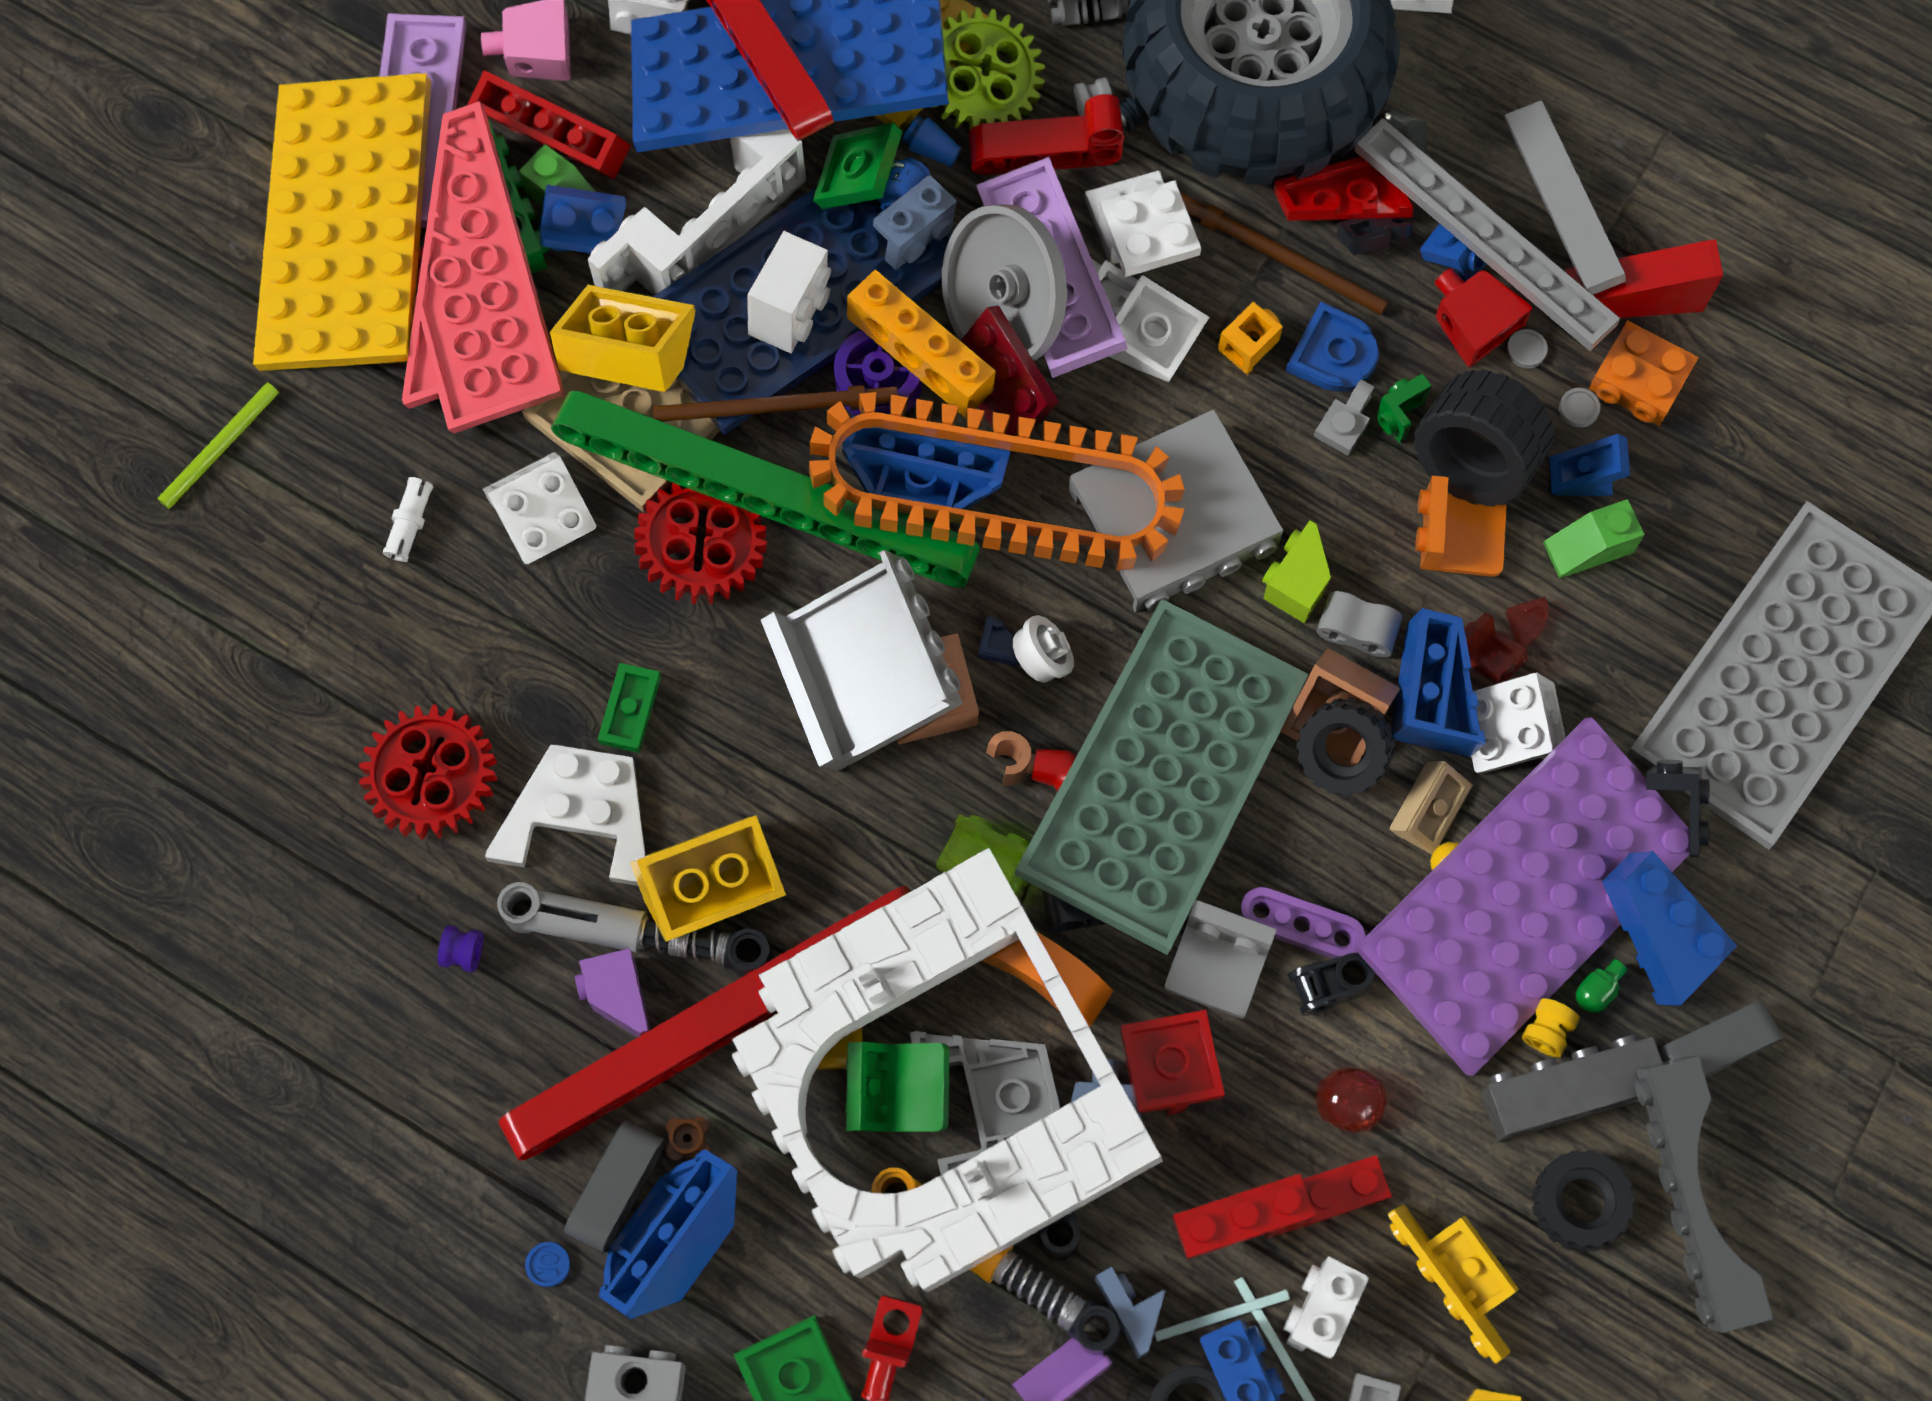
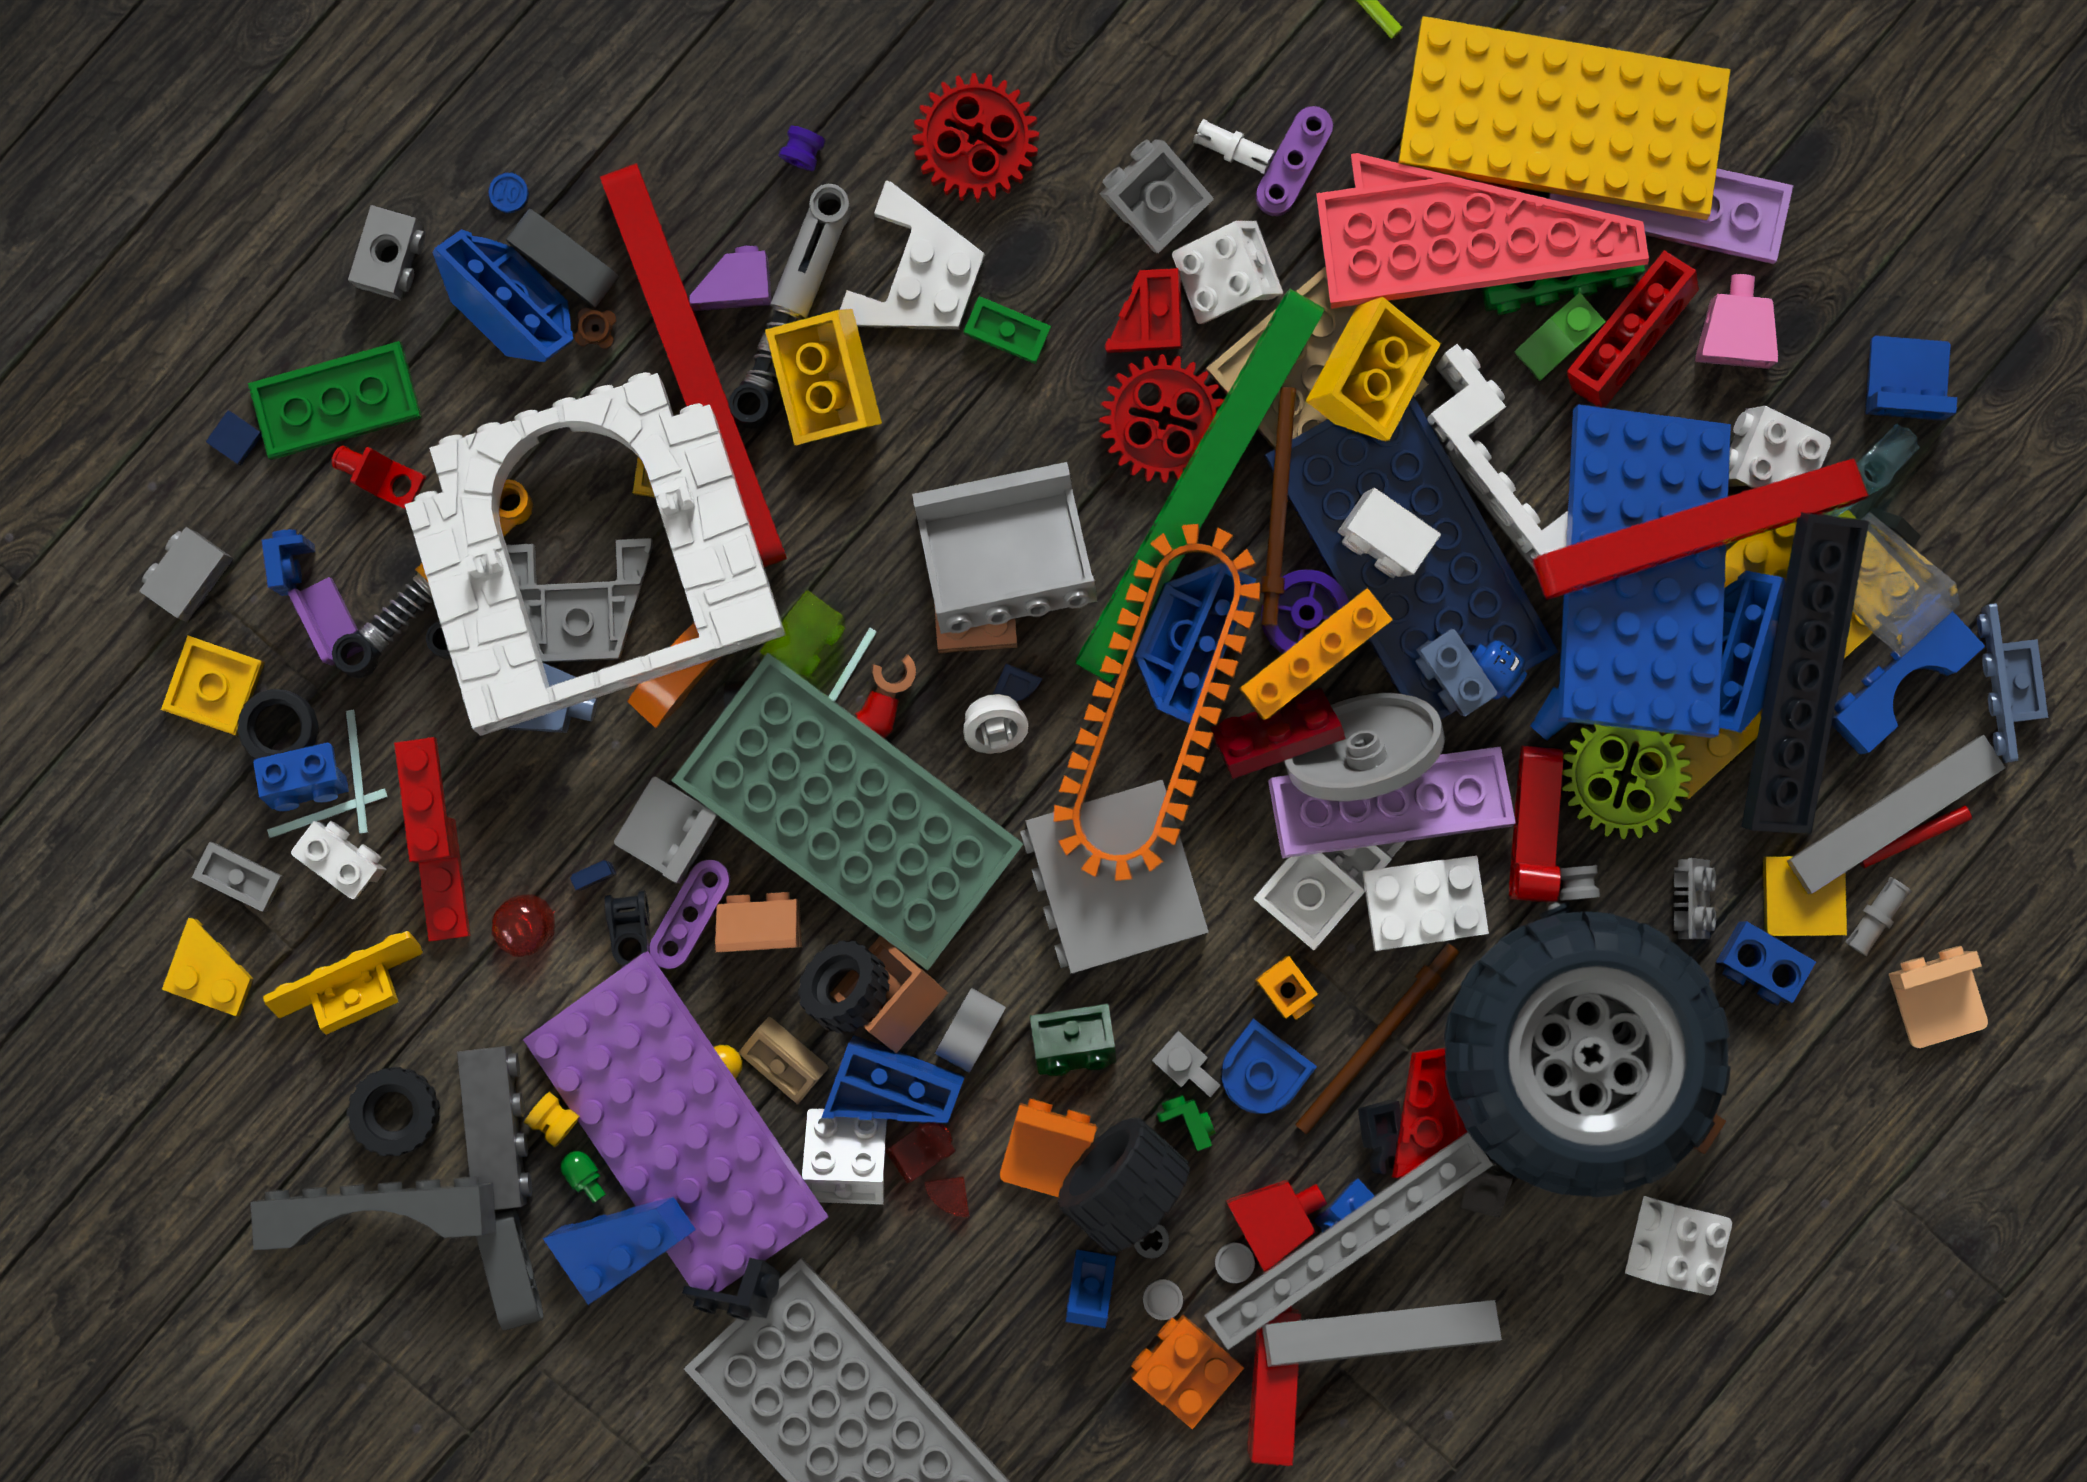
camera: 100 degrees right, 15 degrees up
blue bracket [539,185,626,255] -> none
green plate [813,123,902,209] -> none
green bracket [845,1042,949,1132] -> none
sand blue slope [1094,1267,1165,1360] -> none
red bracket [1119,1010,1225,1116] -> none
lime slope [1262,520,1331,624] -> none
bright green slope [1543,499,1645,579] -> none
none -> dark blue tile [570,860,617,891]
none -> nougat slope [715,892,802,952]
none -> light aqua piece [829,628,877,701]
none -> bracket [1030,1004,1117,1076]
none -> light grey plate [1099,139,1214,253]
none -> red wing [1105,268,1182,353]
none -> medium lavender plate [1256,106,1333,216]

